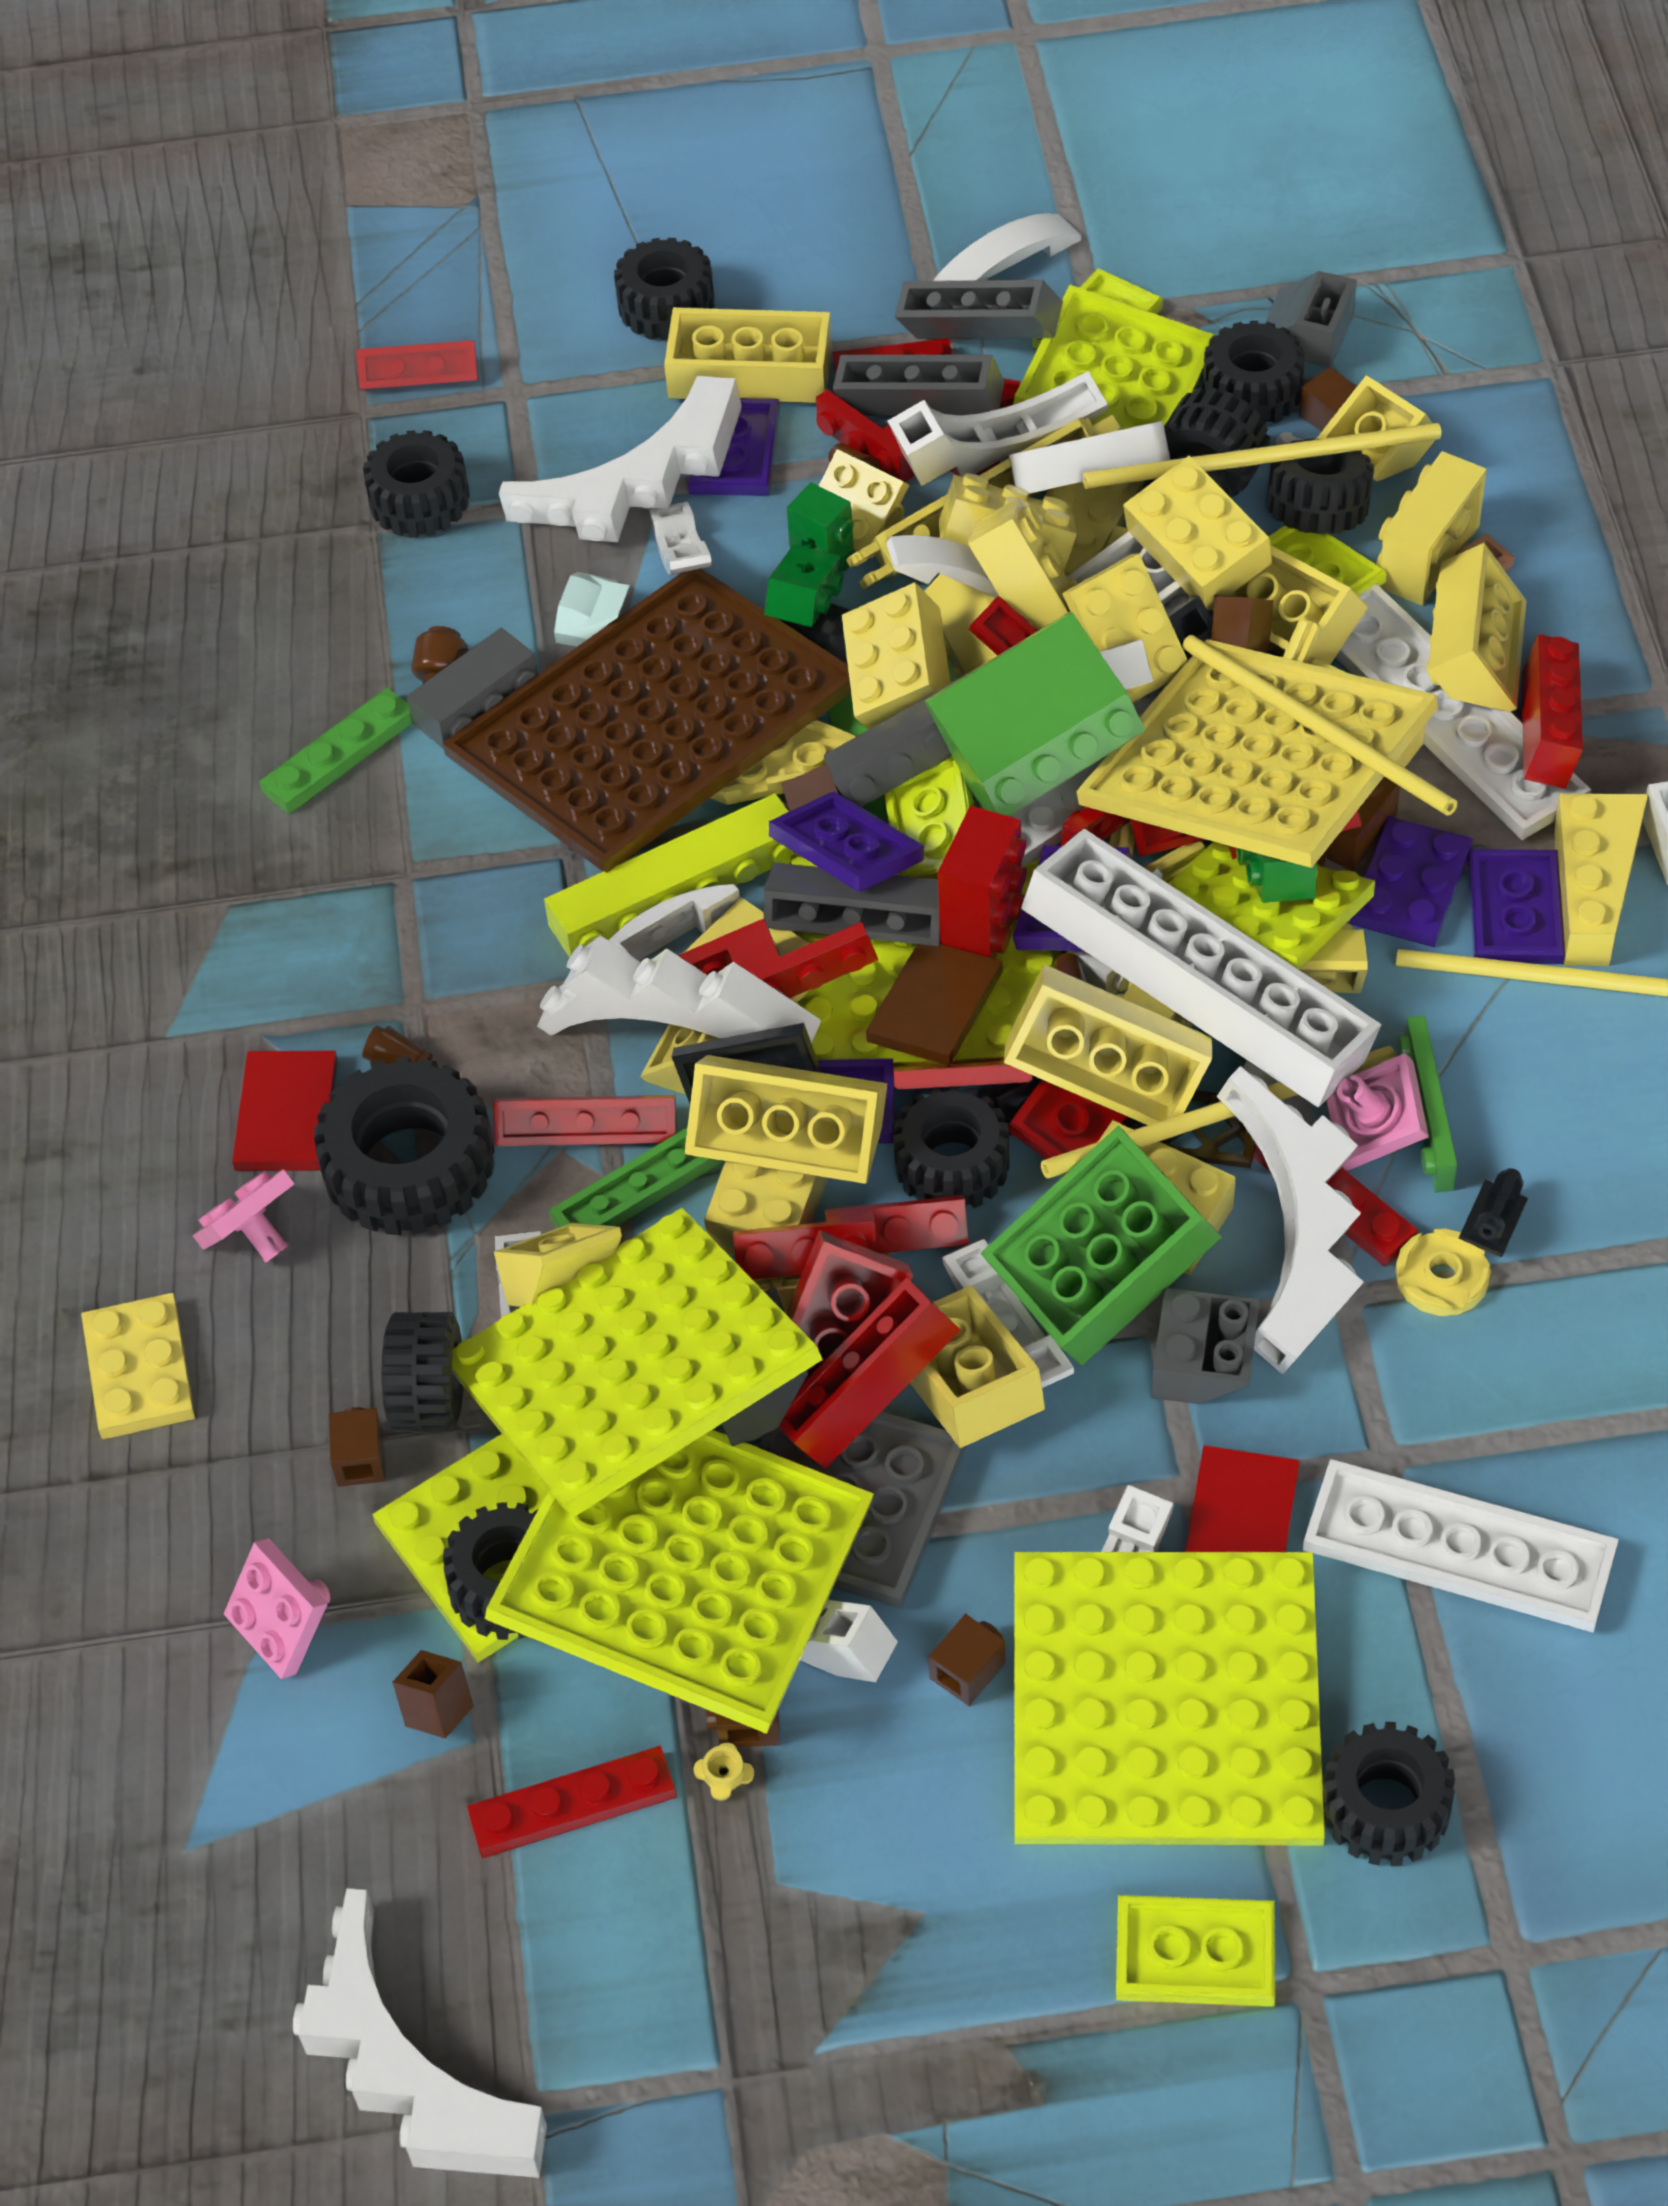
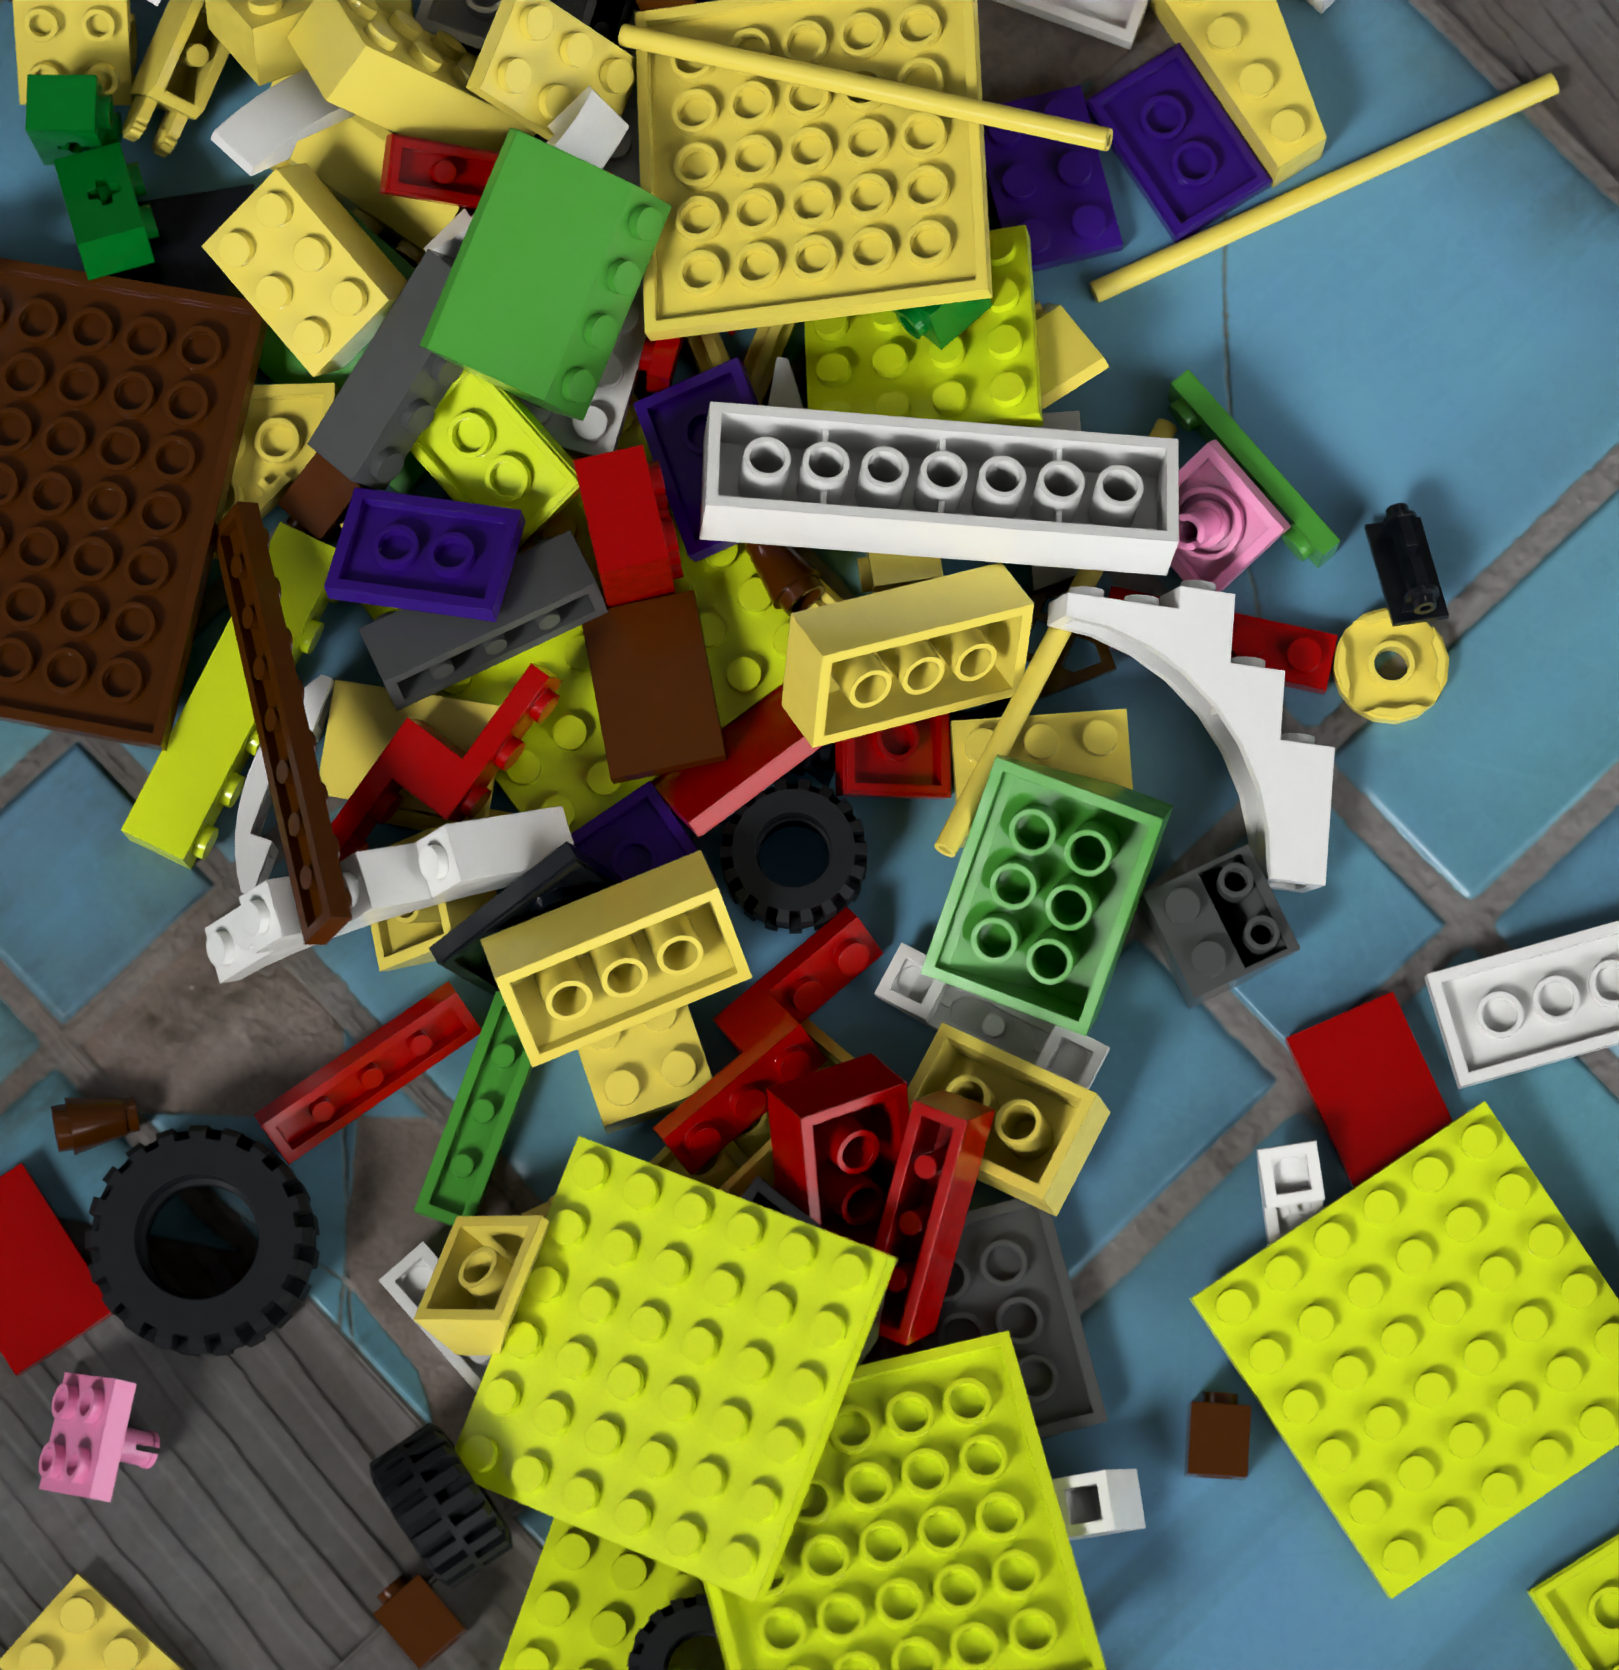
camera: 35 degrees left, 25 degrees up
none -> reddish brown plate [215,501,352,945]

